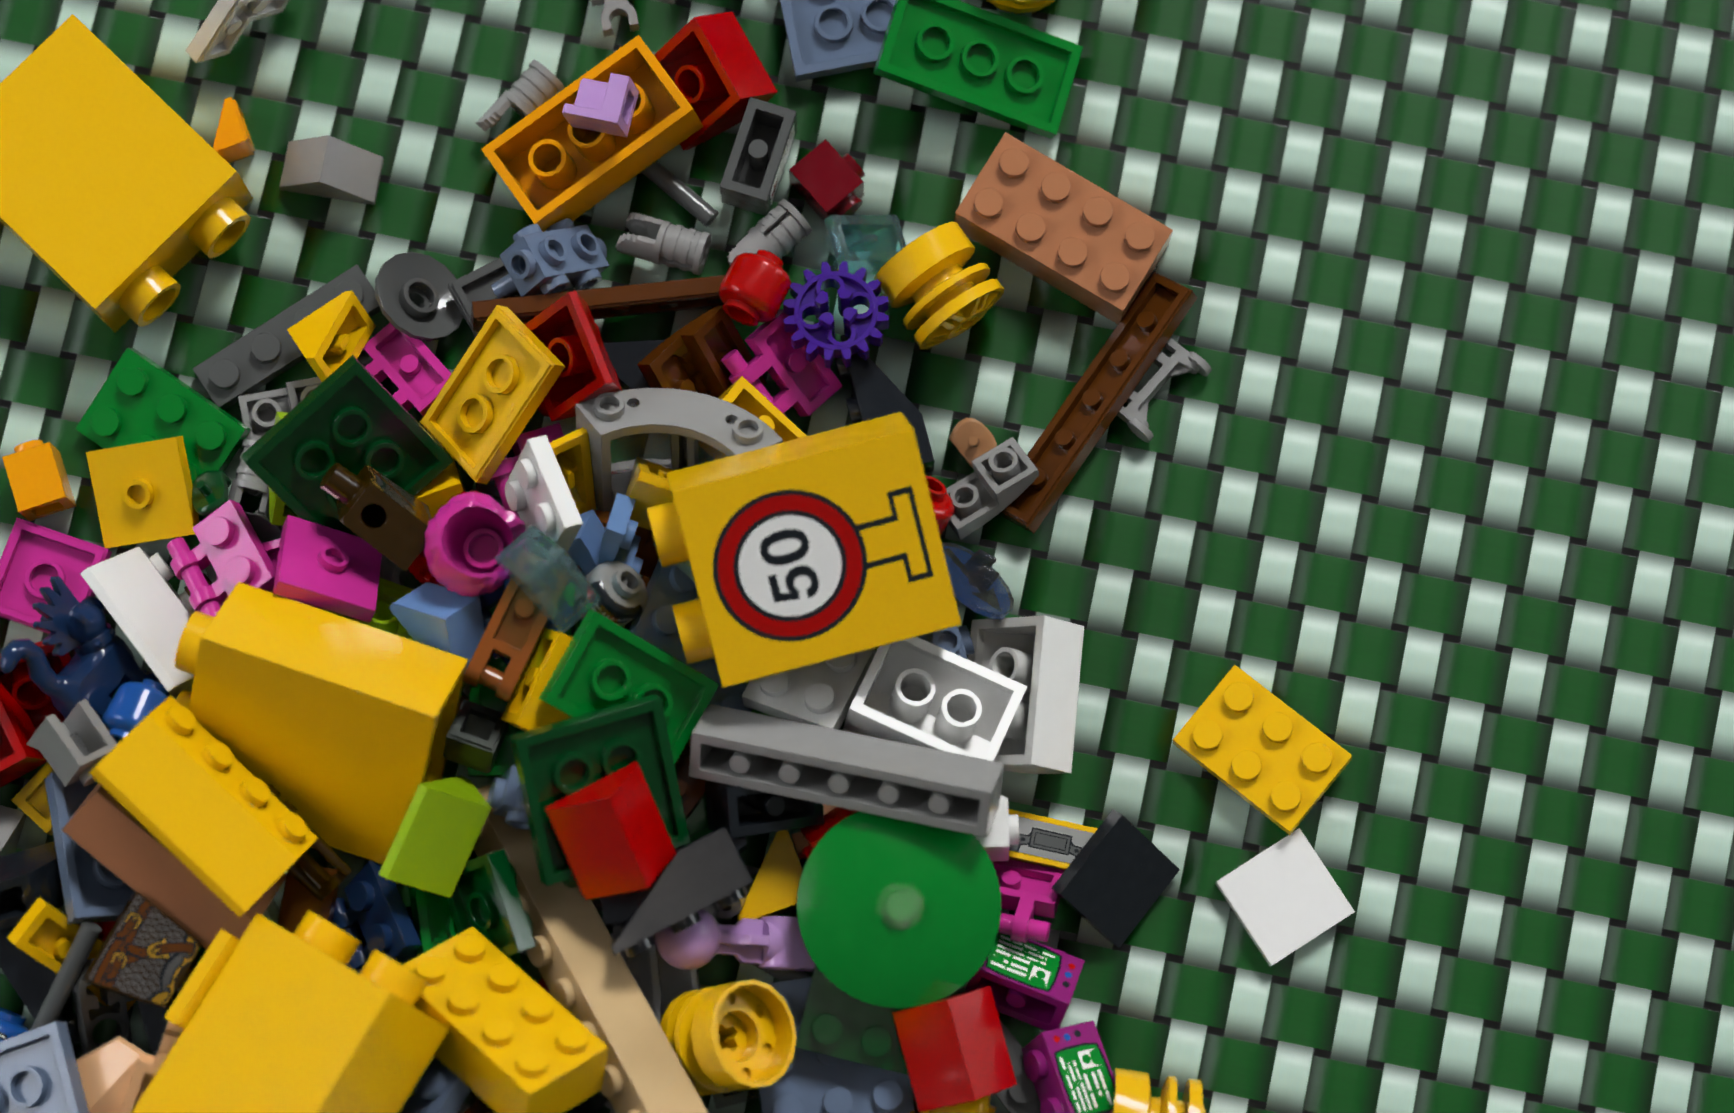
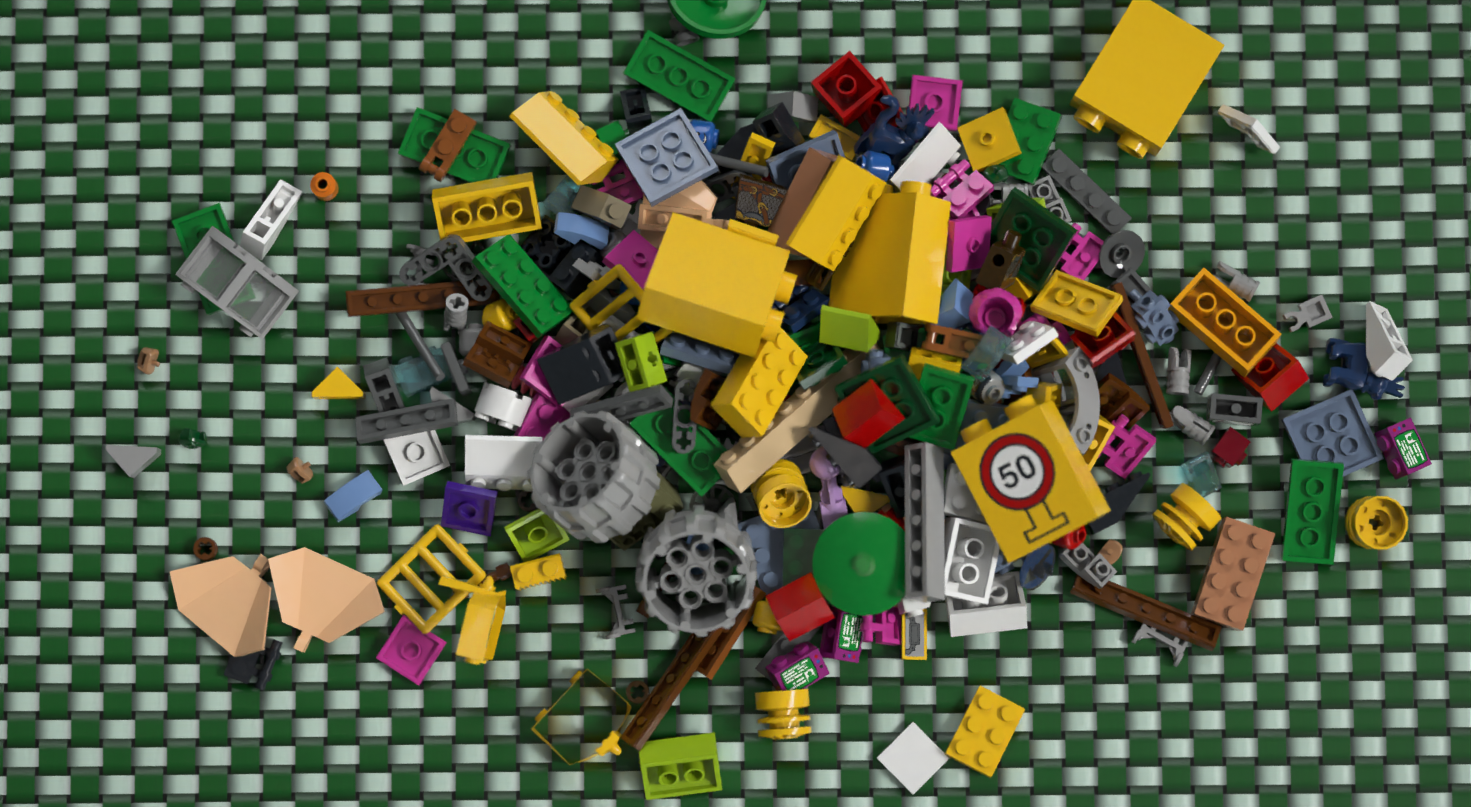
camera: 80 degrees right, 5 degrees up
light orange brick [2,440,76,521] -> none
light grey window [26,699,117,787] -> none
light orange slope [213,97,255,163] -> none
light grey slope [279,135,384,205] -> none
yellow slope [287,290,376,382] -> none
lavender panel [562,73,639,137] -> none
red head [718,250,791,326] -> none
dark purple gear [783,261,889,368] -> none
black tile [1051,810,1180,948] -> none

